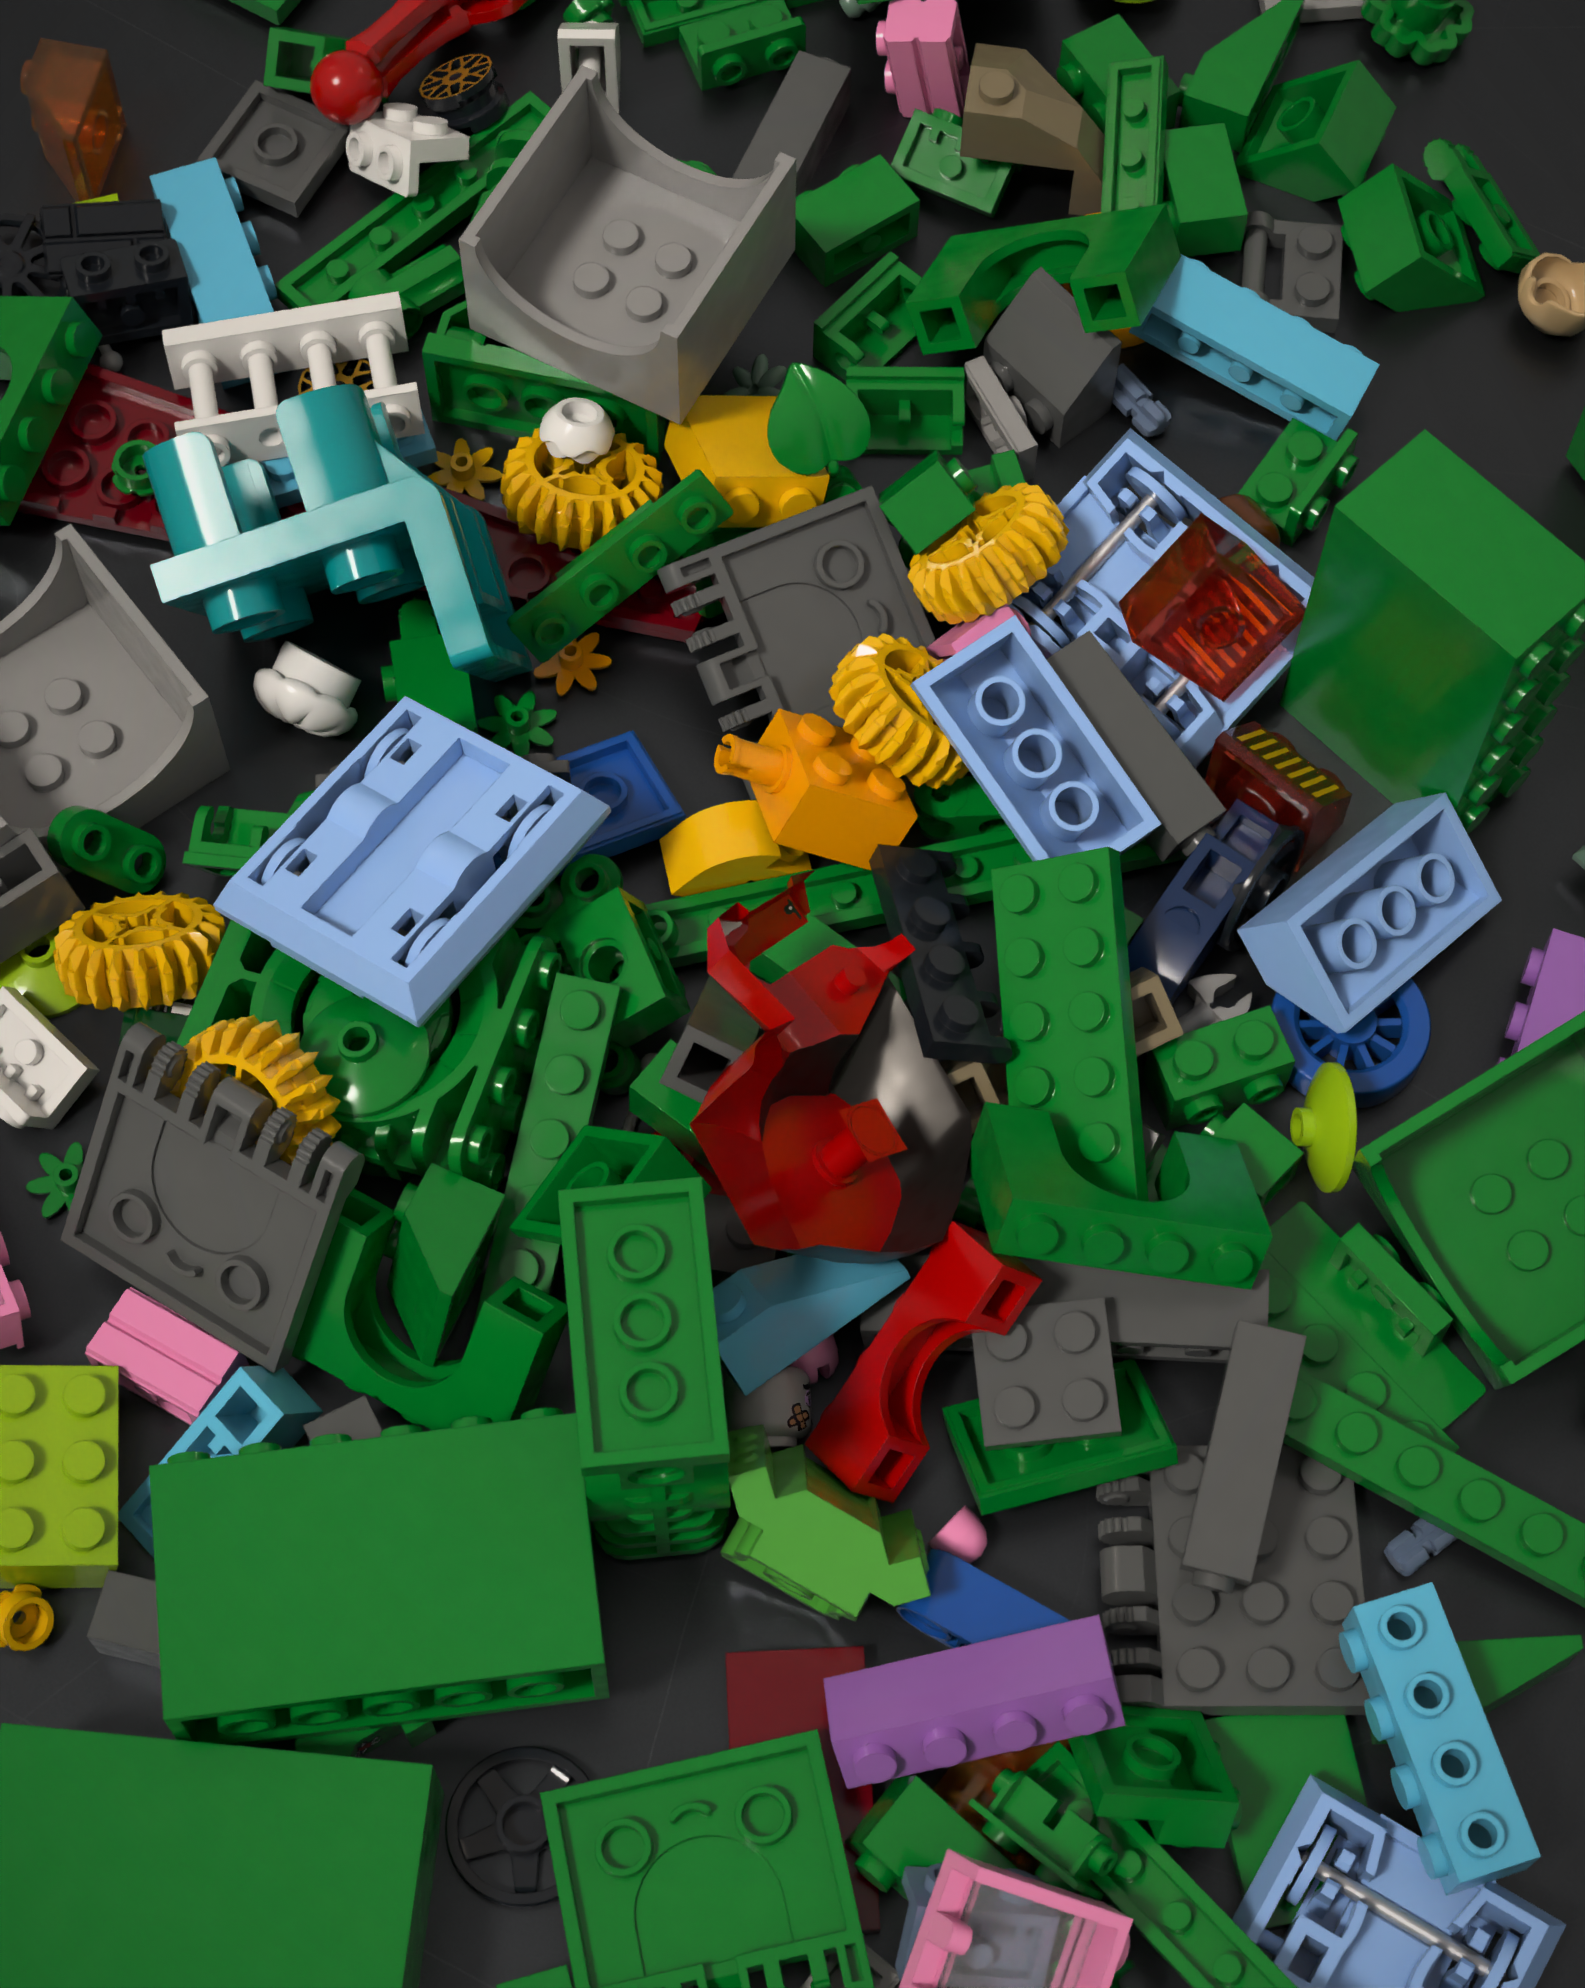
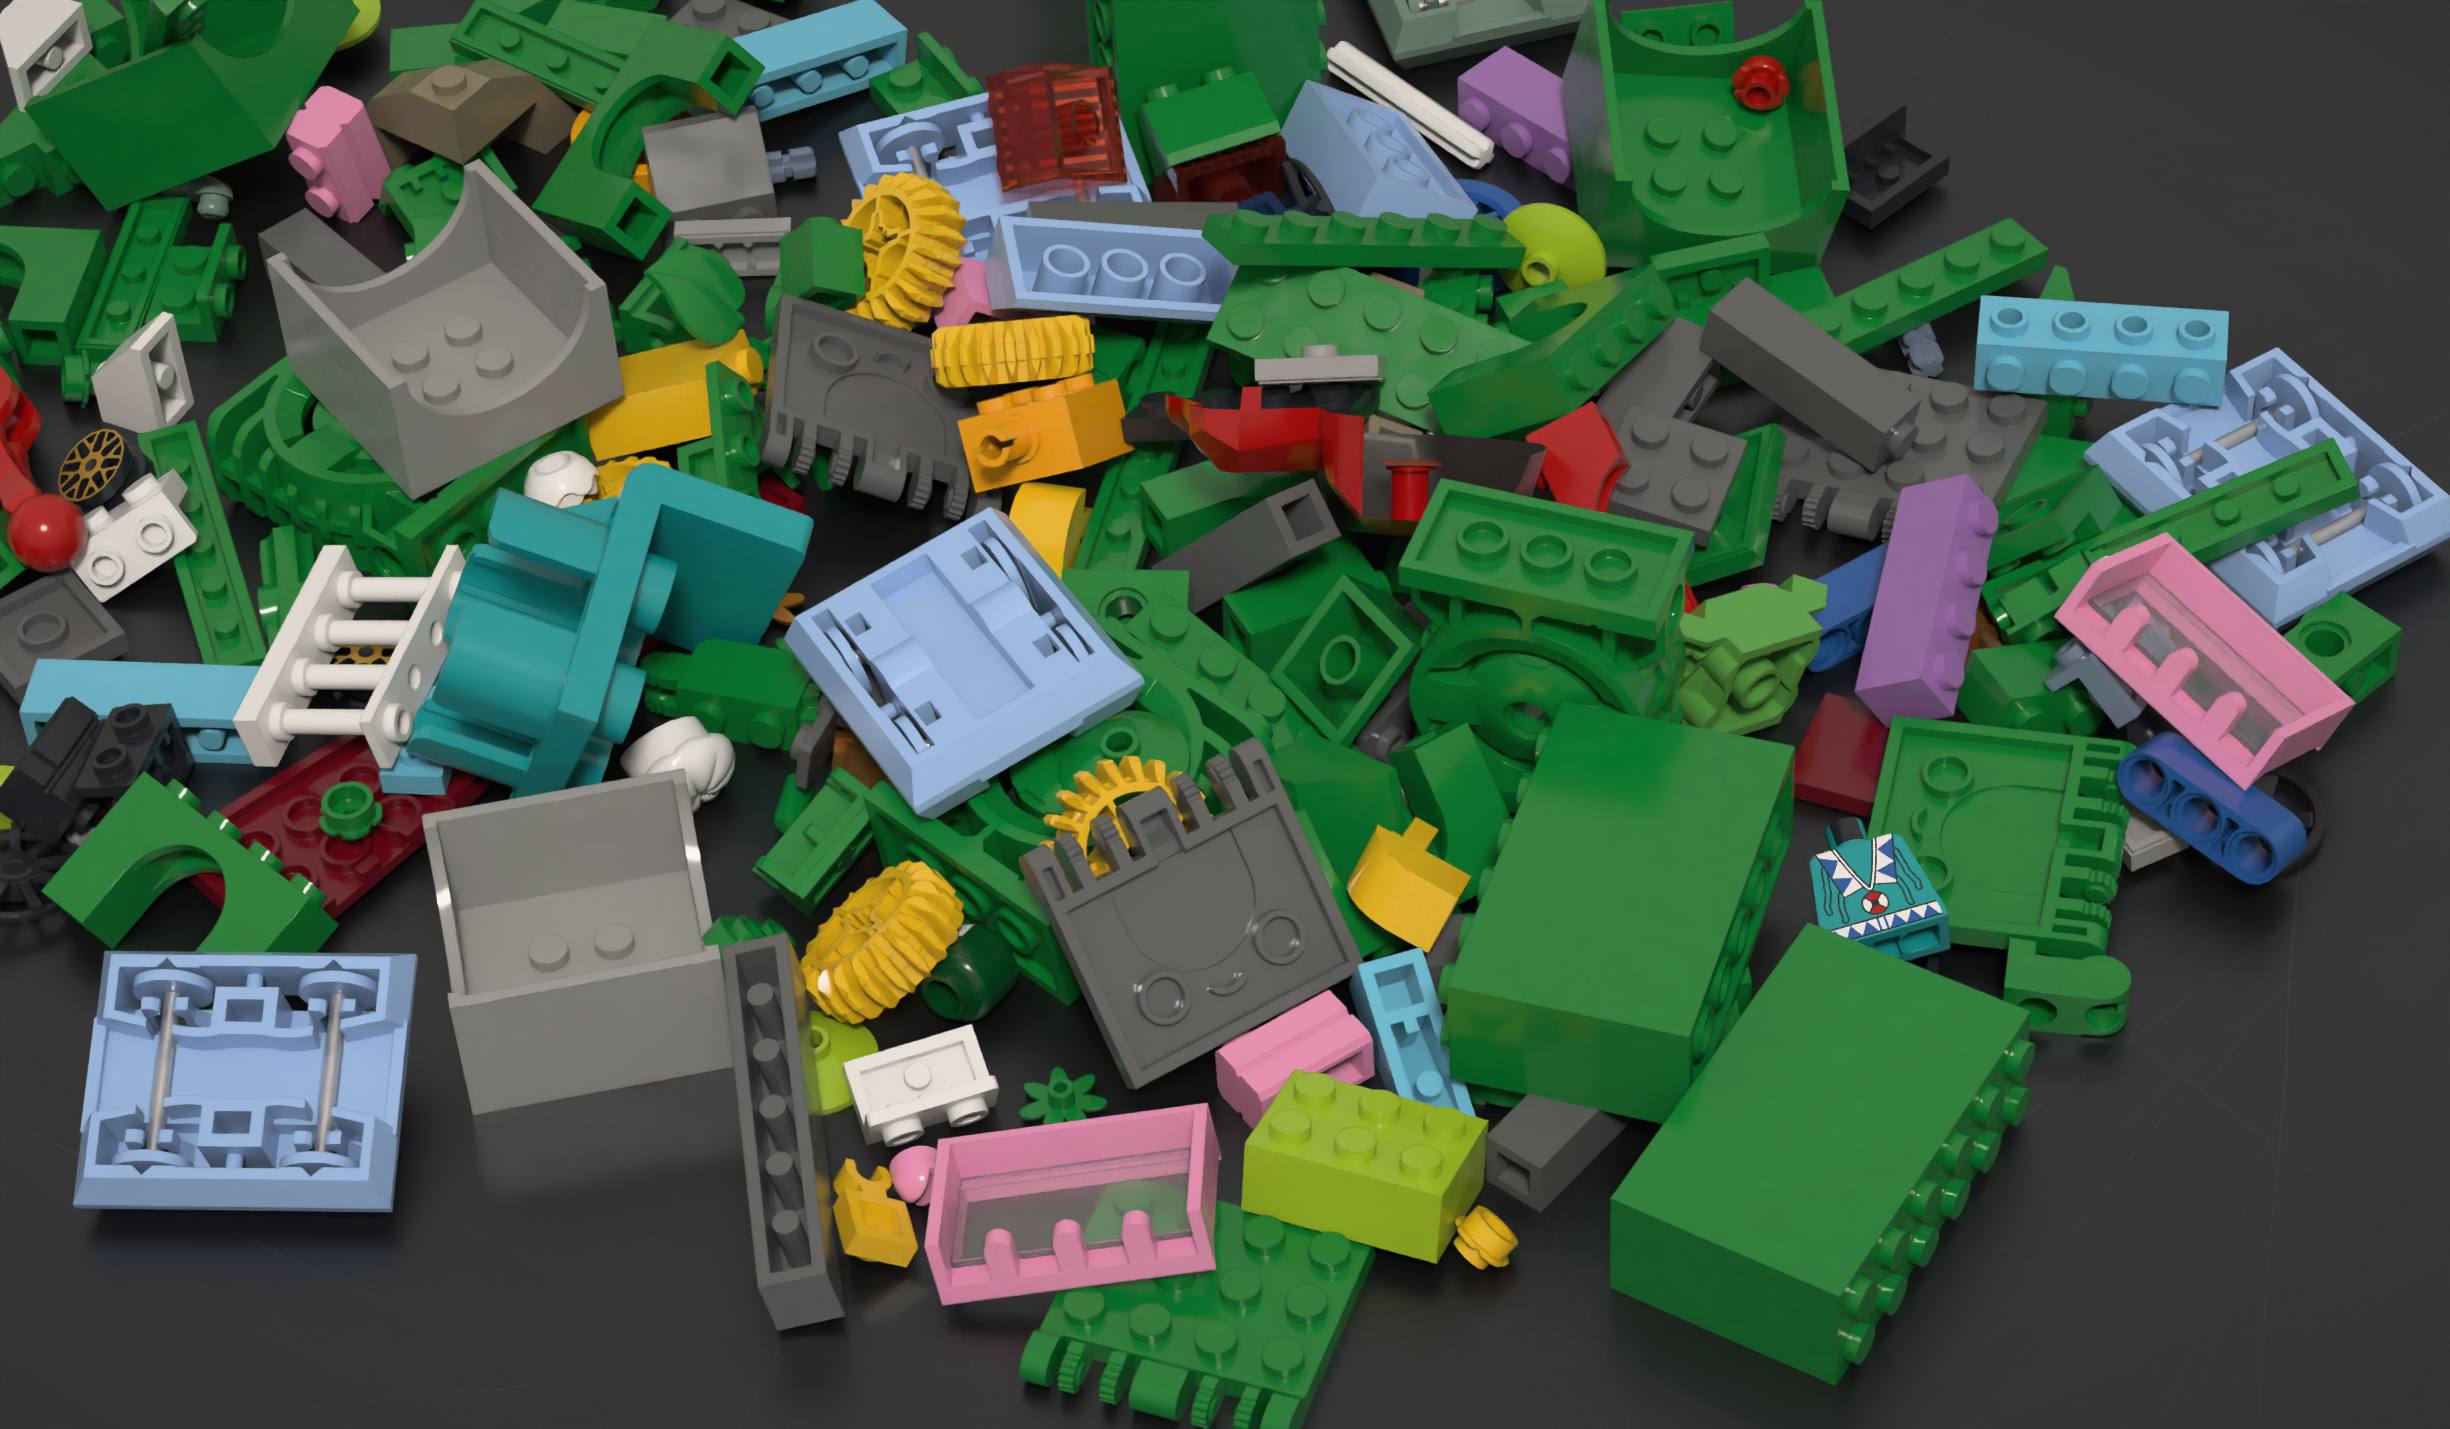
camera: 60 degrees left, 20 degrees down
none -> green slope [1135,66,1281,178]
none -> green plate [1201,209,1527,269]
none -> light grey plate [1254,345,1386,386]
none -> white axle [1326,41,1495,169]
none -> yellow brick [1347,817,1472,953]
none -> torso [1809,817,1950,961]

